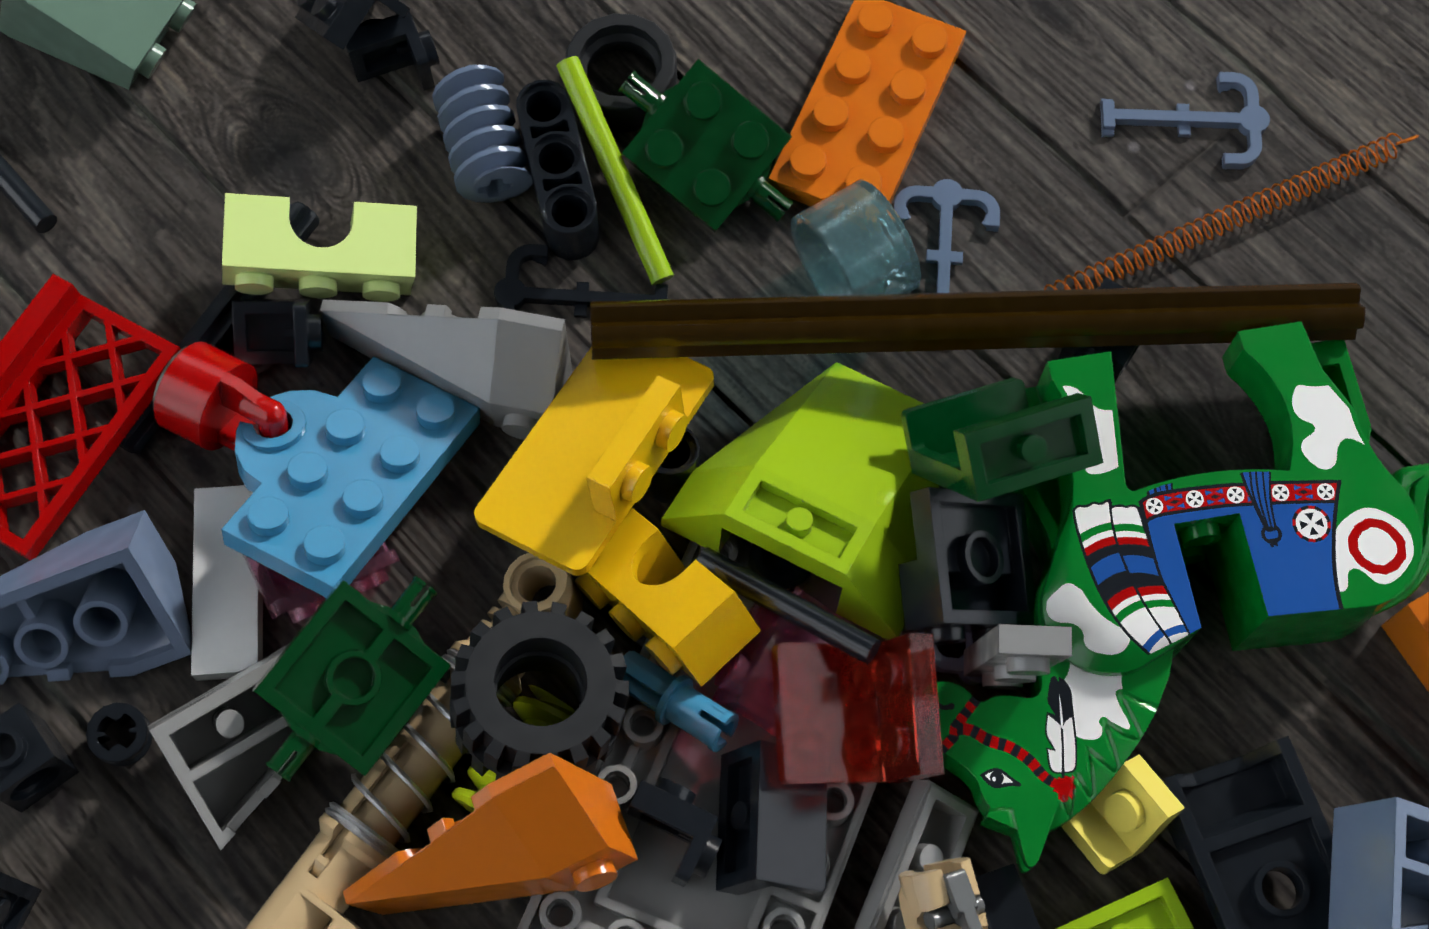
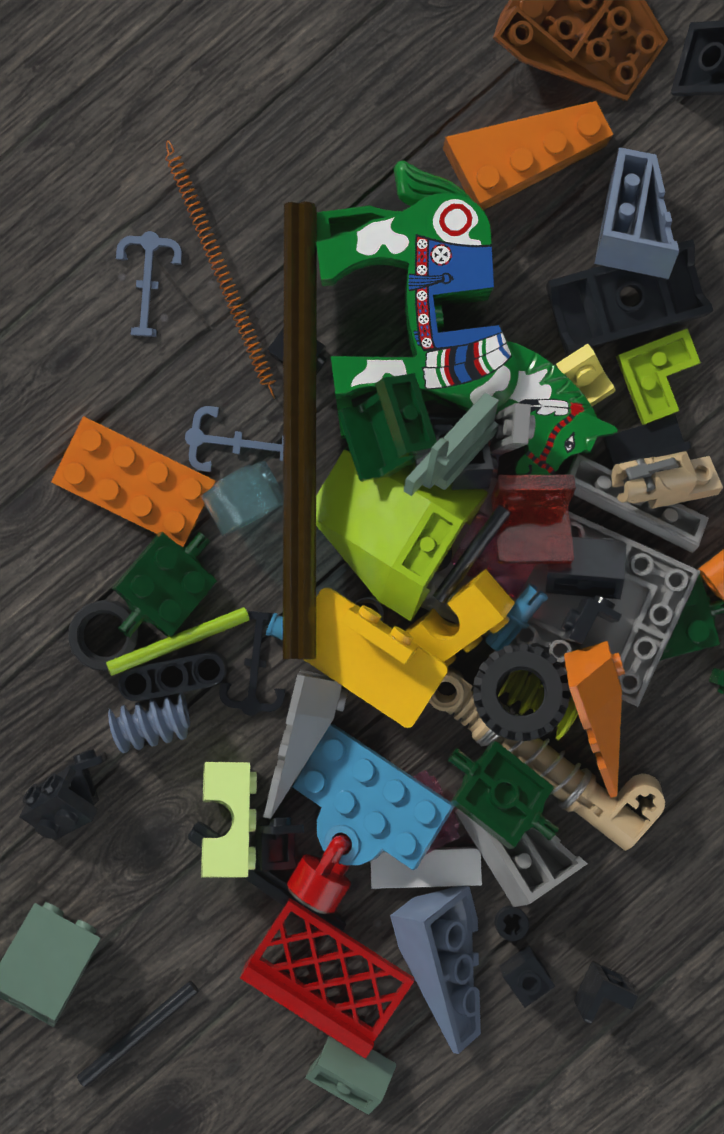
camera: 85 degrees left, 20 degrees up
none -> sand green piece [404,393,499,496]

